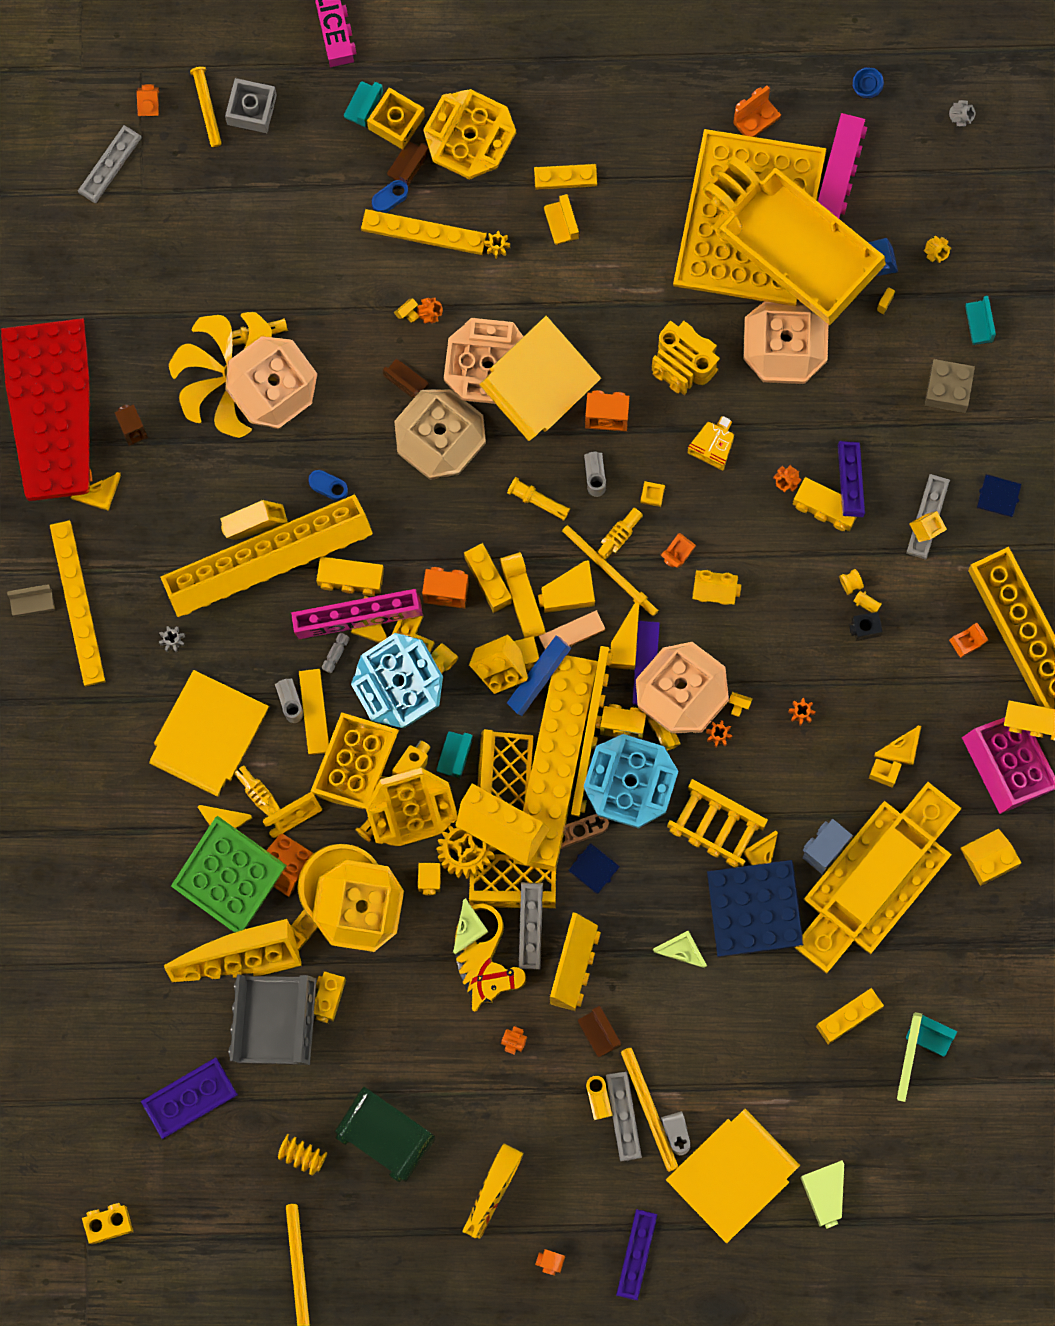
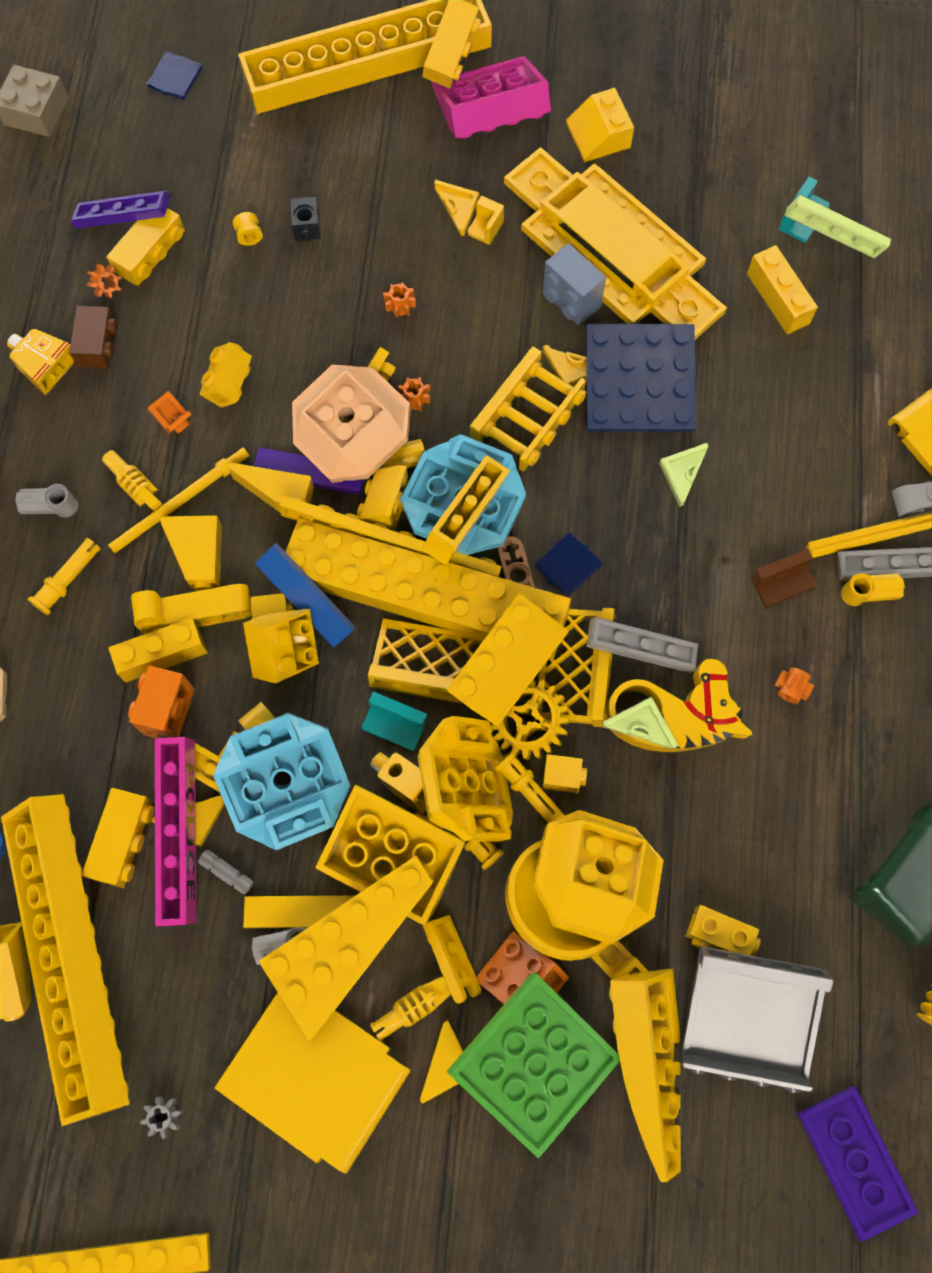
camera: 85 degrees left, 5 degrees down
light nougat tile [539,610,605,650] -> none
yellow slope [550,913,601,1011] -> none
yellow tile [640,481,665,507] -> none
yellow pin [854,591,882,613] -> none
light grey tile [906,474,950,559] -> none
yellow brick [910,511,947,542] -> none
orange bracket [949,623,988,658] -> none
none -> reddish brown brick [69,306,118,368]
none -> yellow wing [258,855,434,1043]
none -> yellow brick [422,455,510,565]
none -> yellow pin [494,750,565,823]

